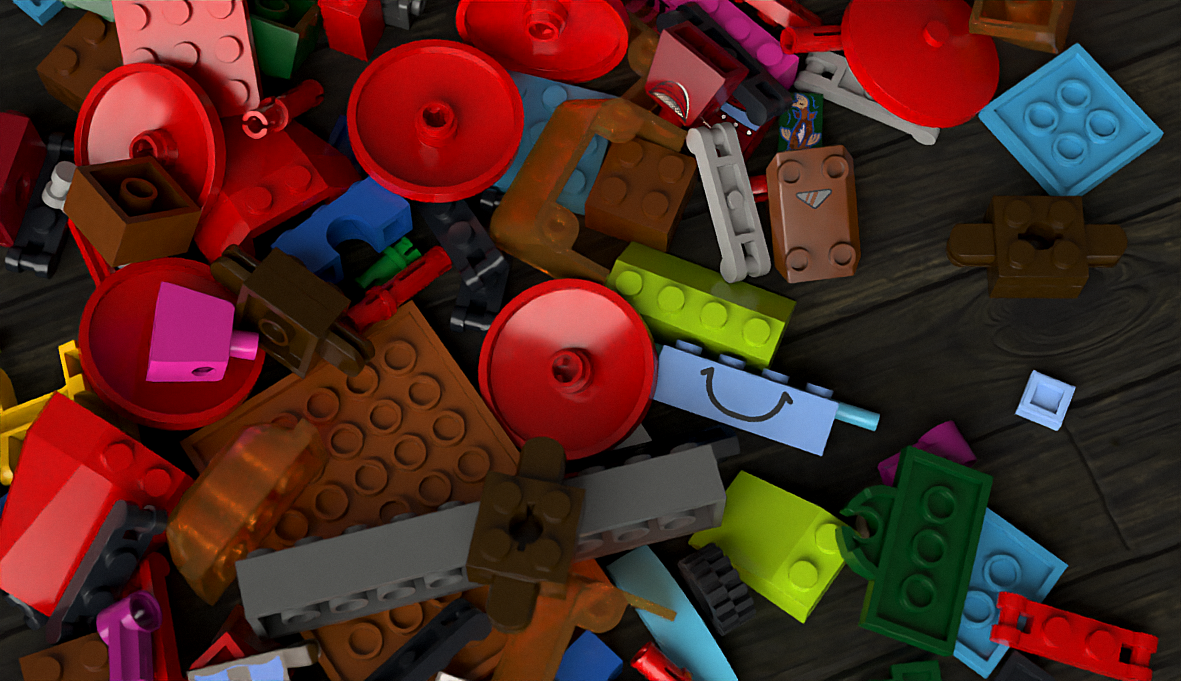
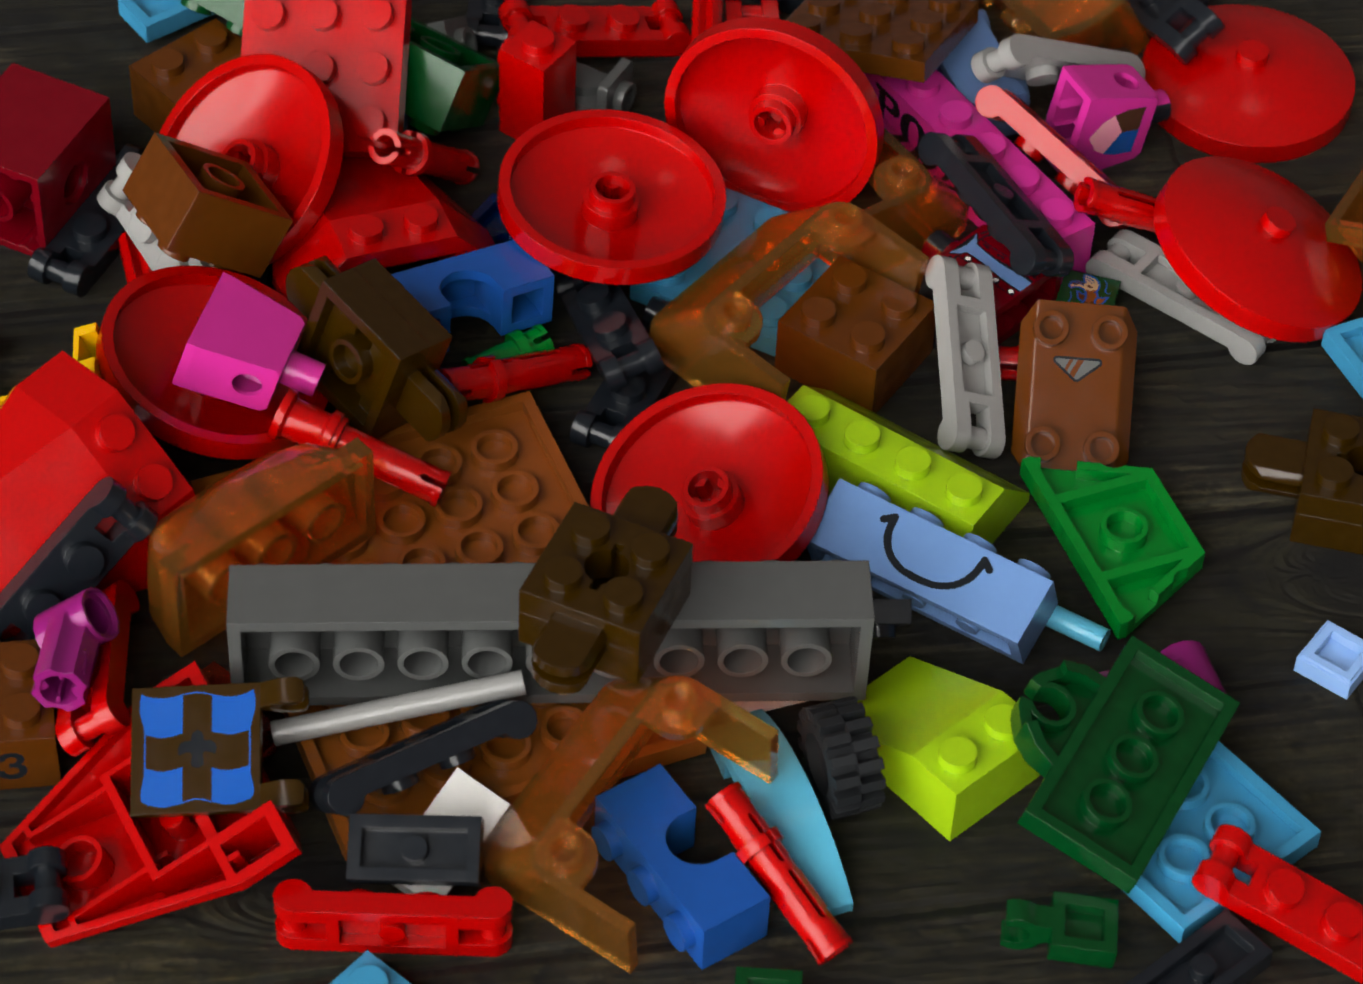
camera: 10 degrees right, 20 degrees down
dark red torso [645,21,749,134] -> none
none -> red pin [267,388,452,507]
none -> light grey bar [270,670,527,746]
none -> green wing [1019,457,1205,640]

